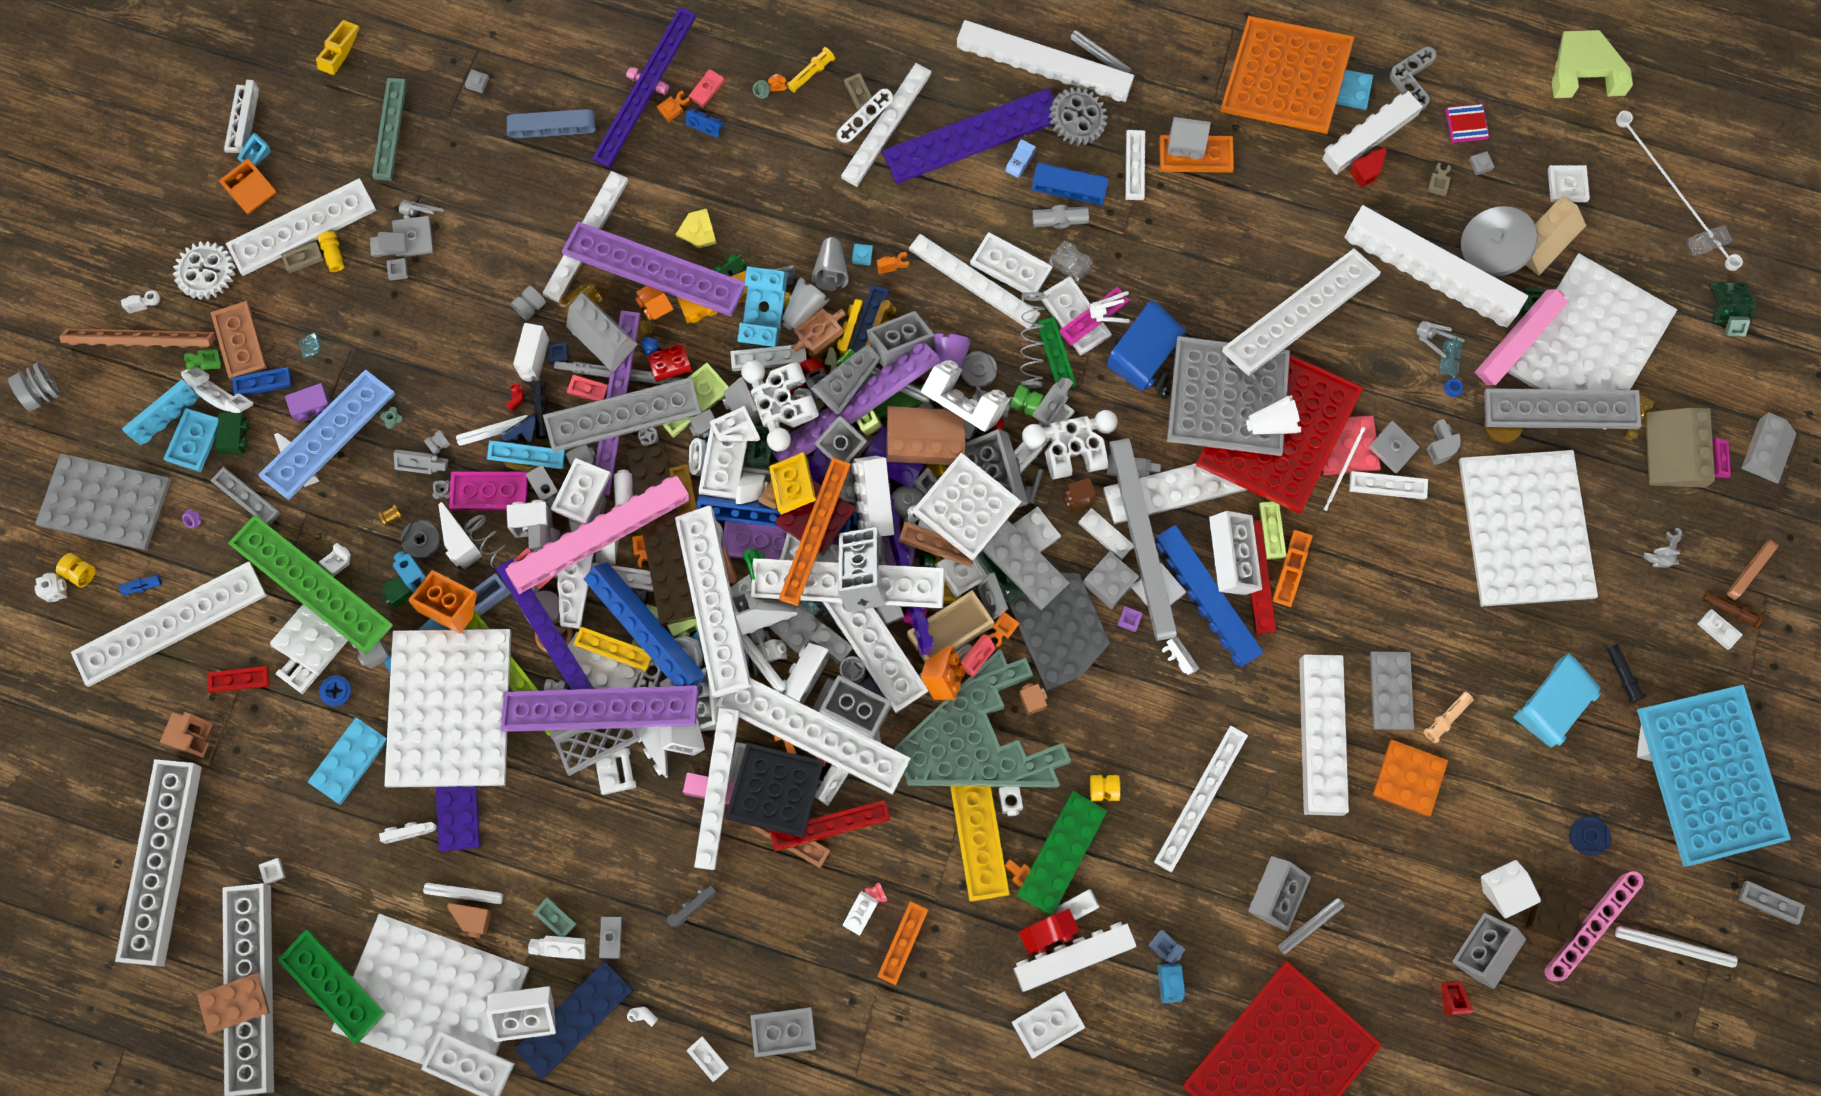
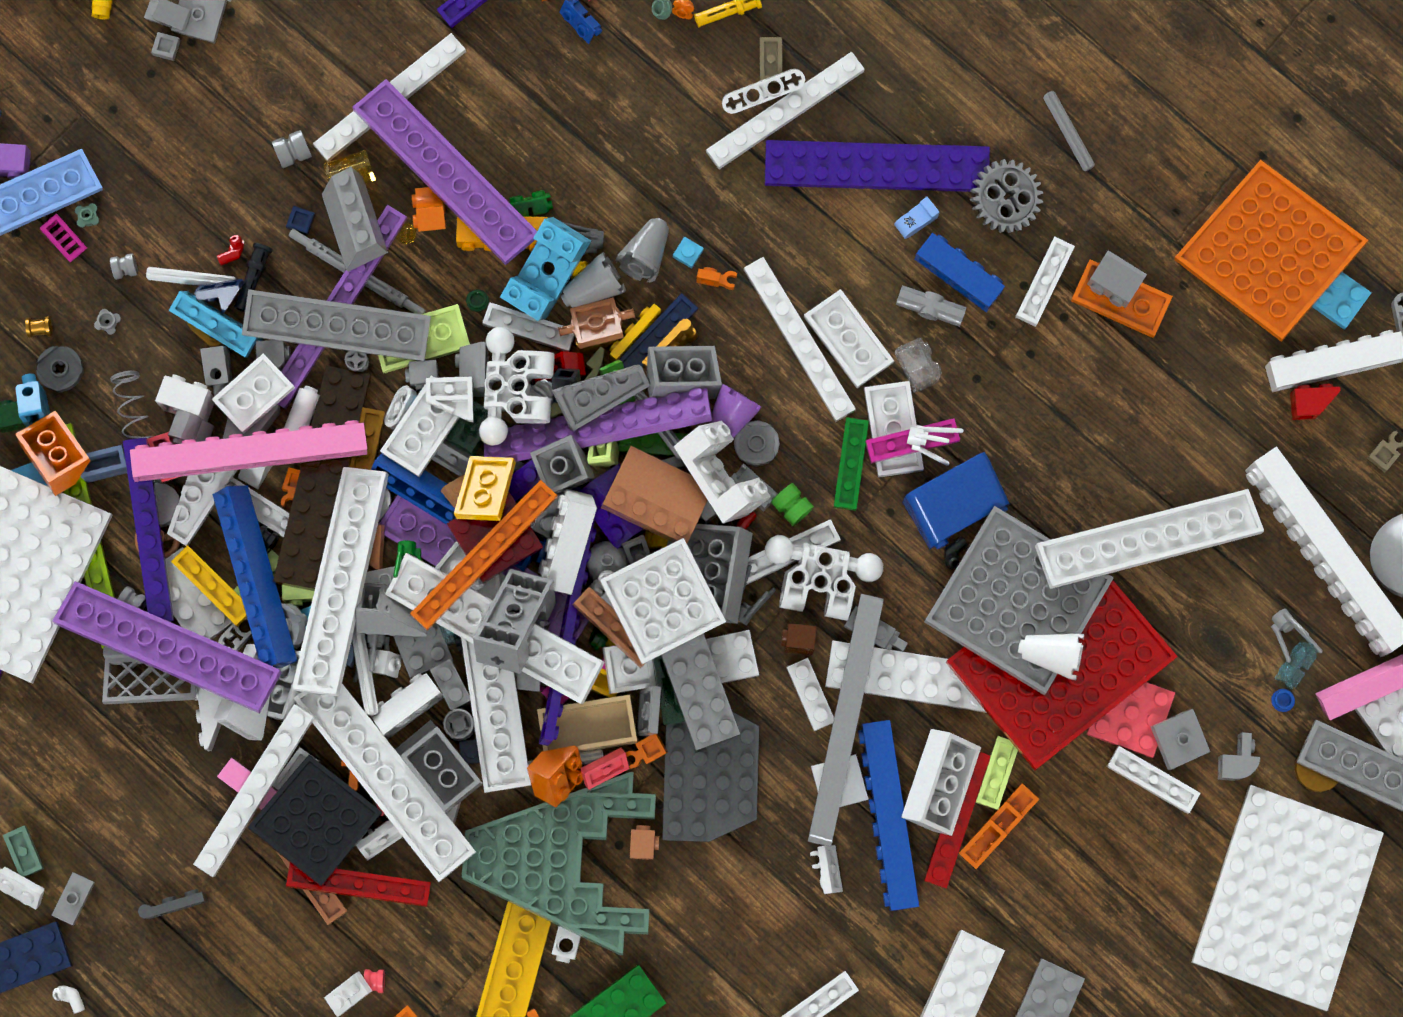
camera: 20 degrees right, 5 degrees up
clear light blue tile [299,333,321,359] -> none
light grey hinge [394,449,448,474] -> none
white slope [439,502,483,569] -> none
dark pink plate [449,472,528,510] -> none
white brick [513,323,549,382] -> none
coral plate [567,375,608,402] -> none
white plate [596,748,637,795] -> none
blue plate [641,336,659,356] -> none
red plate [647,344,691,382] -> none
light yellow plate [676,208,716,248] -> none
white slope [736,472,768,504] -> none
white brick [957,20,1134,102] -> none
light grey piece [1019,292,1046,389] -> none
light grey hinge [1033,377,1073,427] -> none
light grey brick [1083,551,1139,609] -> none
yellow wheel [1090,775,1120,801] -> none
medium lavender plate [1118,606,1143,632] -> none
white piece [1323,427,1366,511] -> none
none -> dark pink slope [39,214,87,263]
none -> dark green plate [466,289,489,312]

